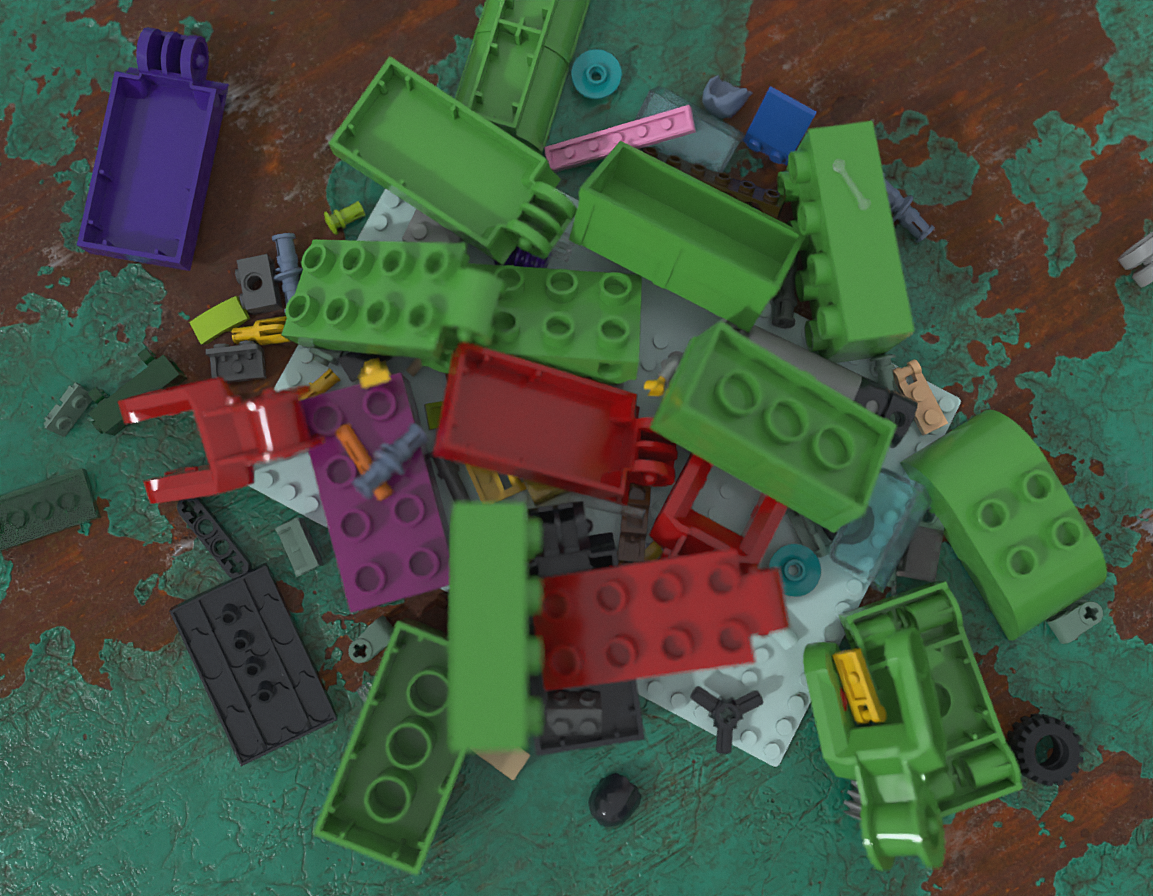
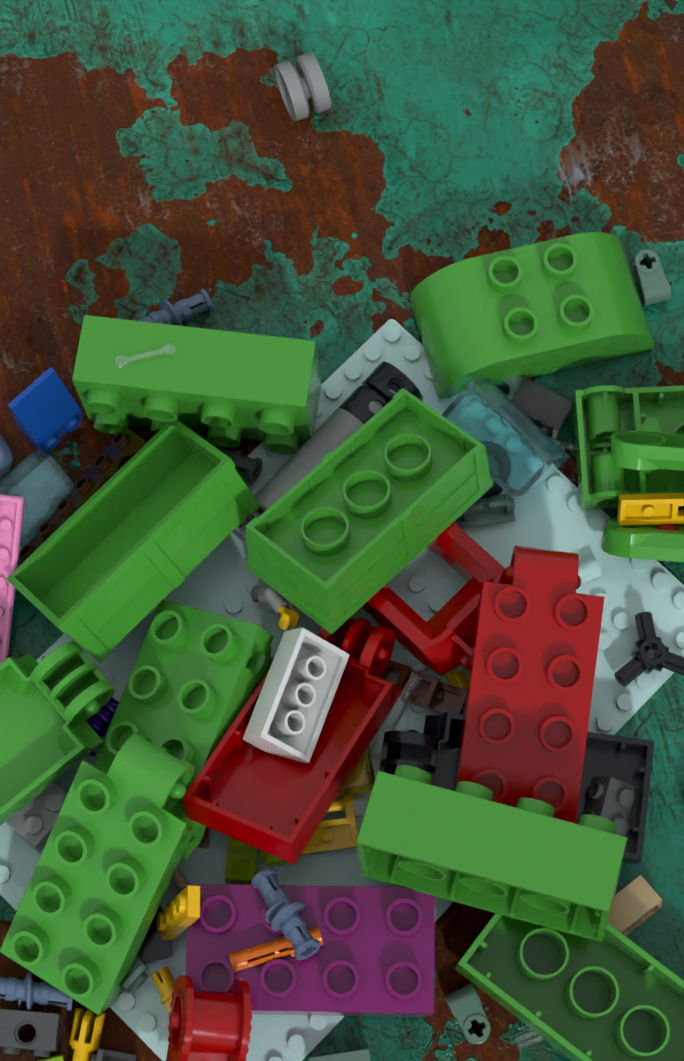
camera: 70 degrees left, 10 degrees down
dark grey pin [428,451,472,503] -> none
teal dish [768,544,821,597] -> none
sand green pin [869,354,897,391] -> none
light nougat plate [893,359,948,436] -> none
none -> white slope [243,627,350,764]

